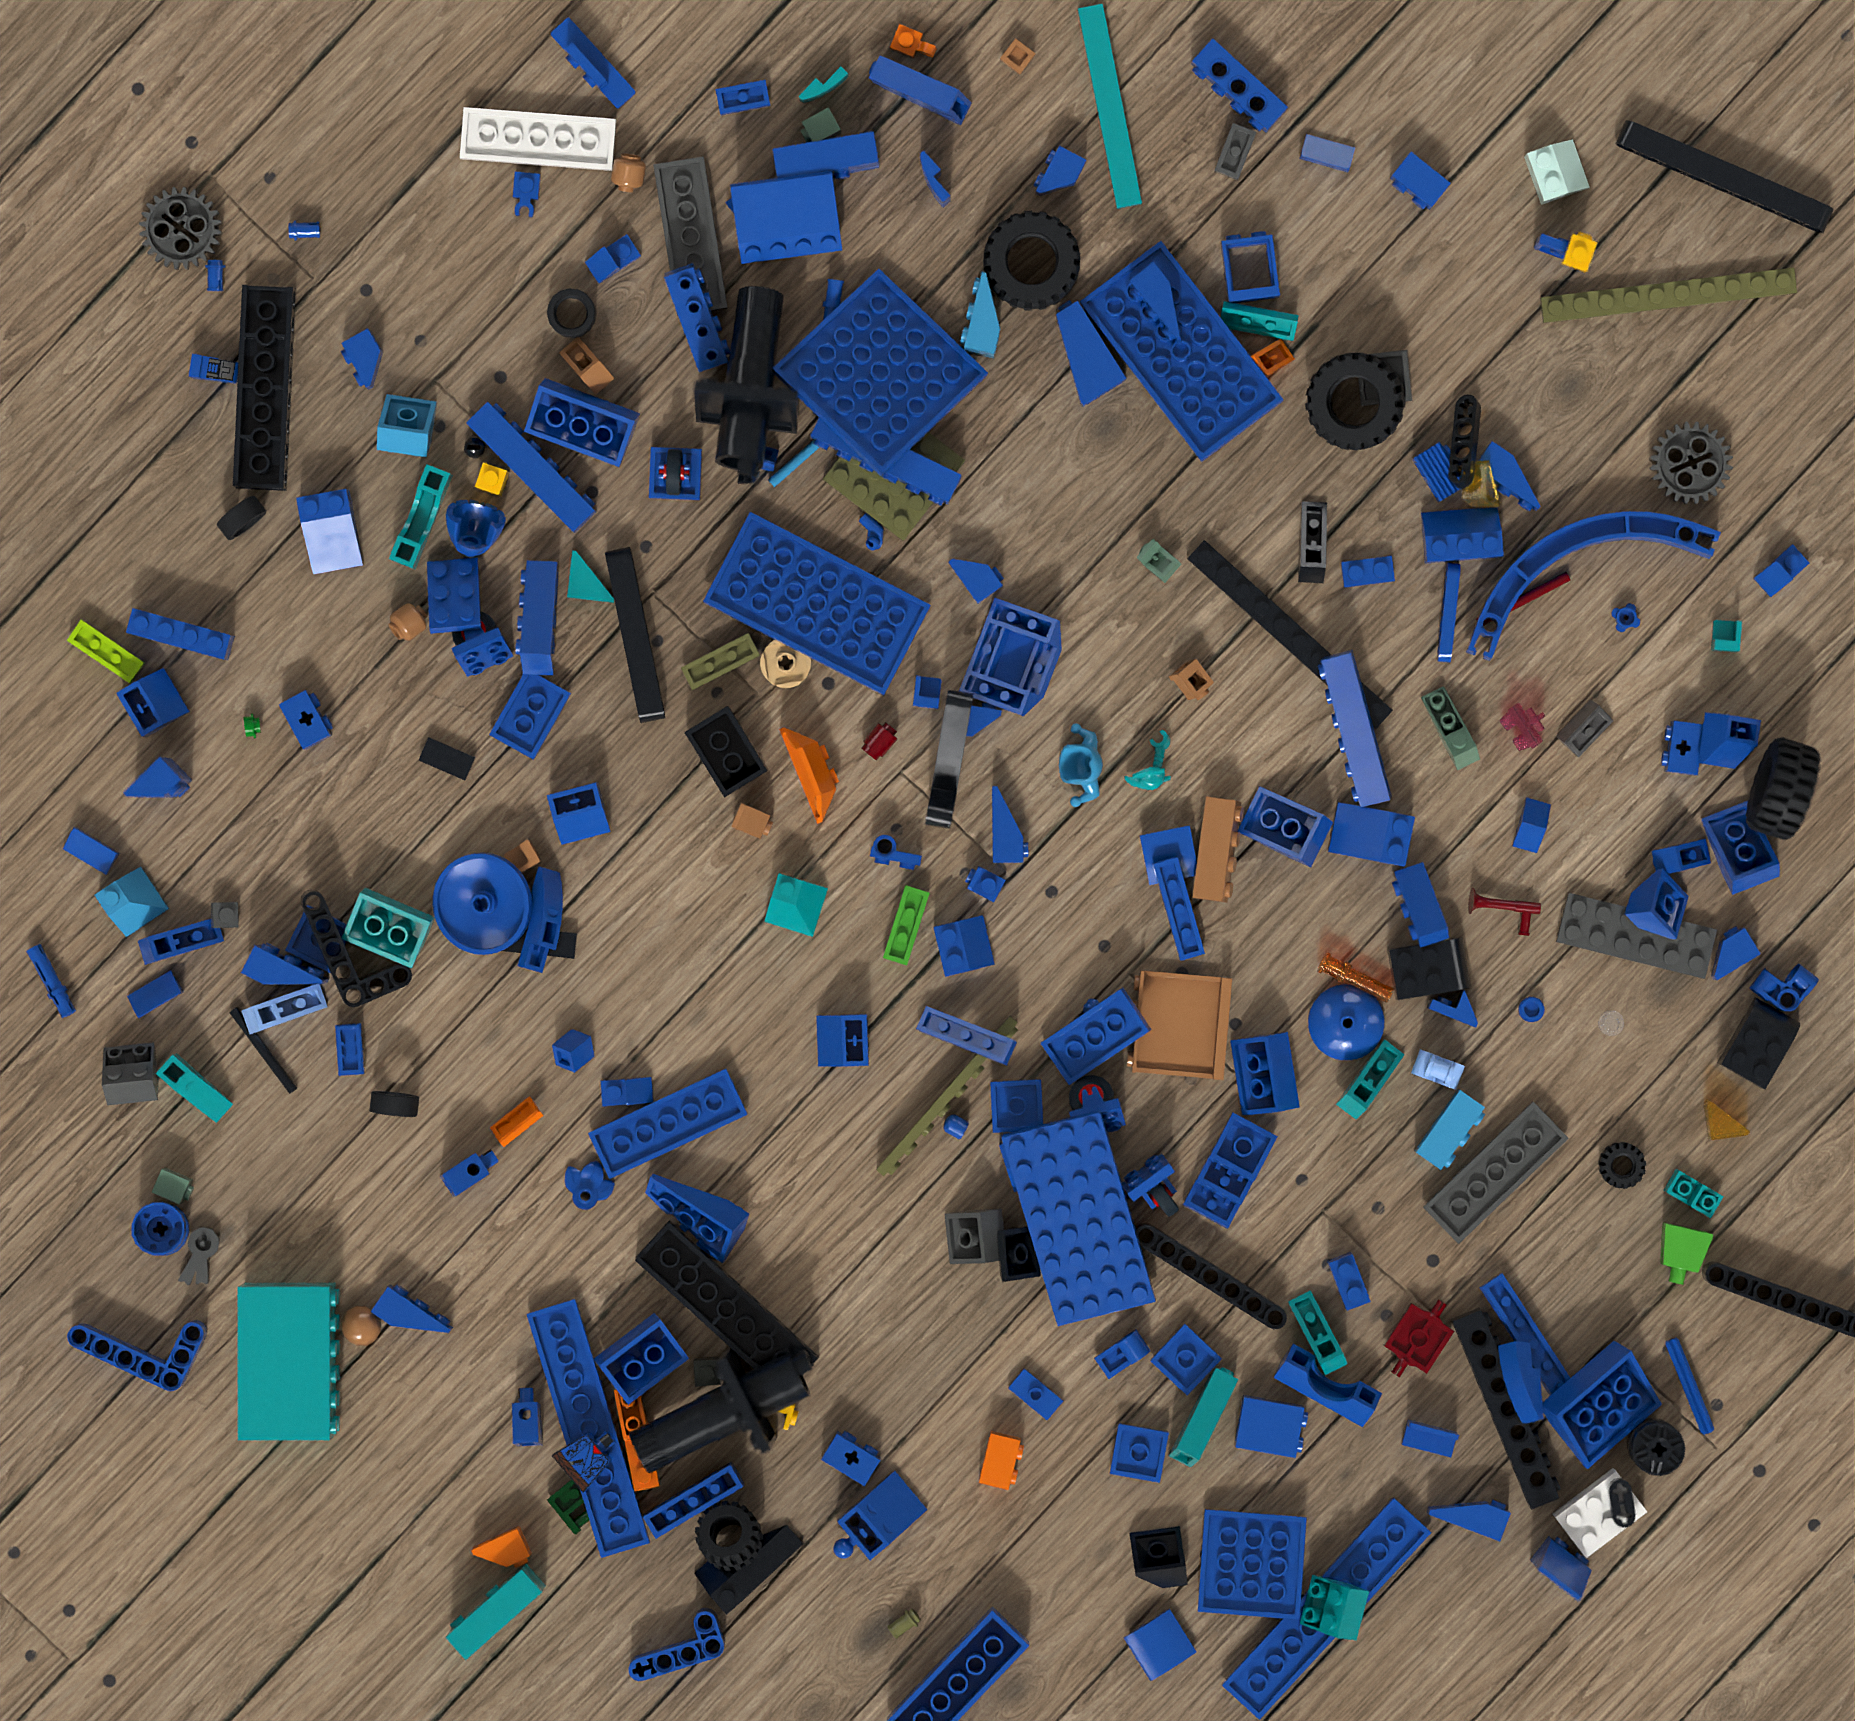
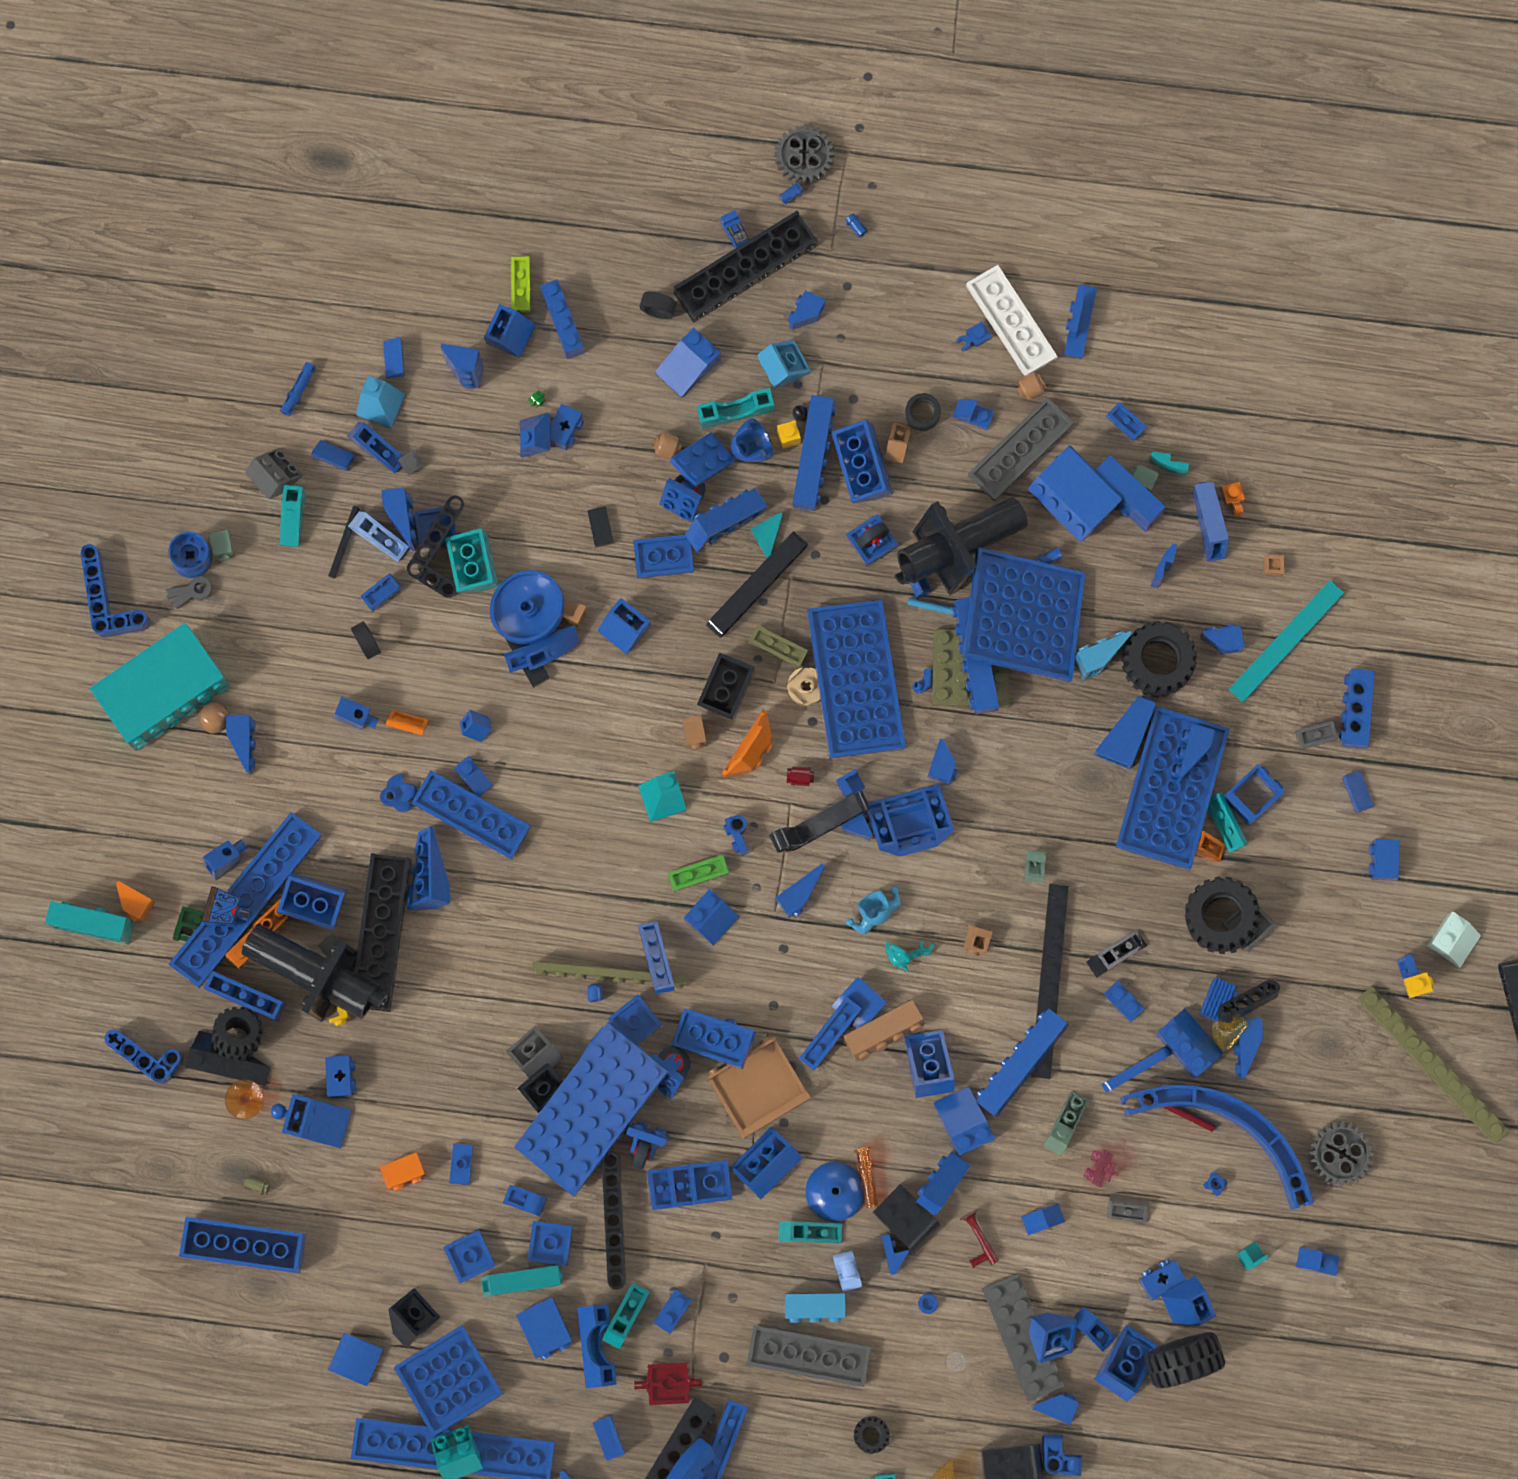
camera: 55 degrees right, 10 degrees down
blue brick [664,263,730,372] -> none
blue slope [816,1014,869,1067] -> none
blue bracket [965,866,1006,902] -> none
none -> clear orange dish [225,1080,264,1119]
none -> blue slope [520,413,550,458]

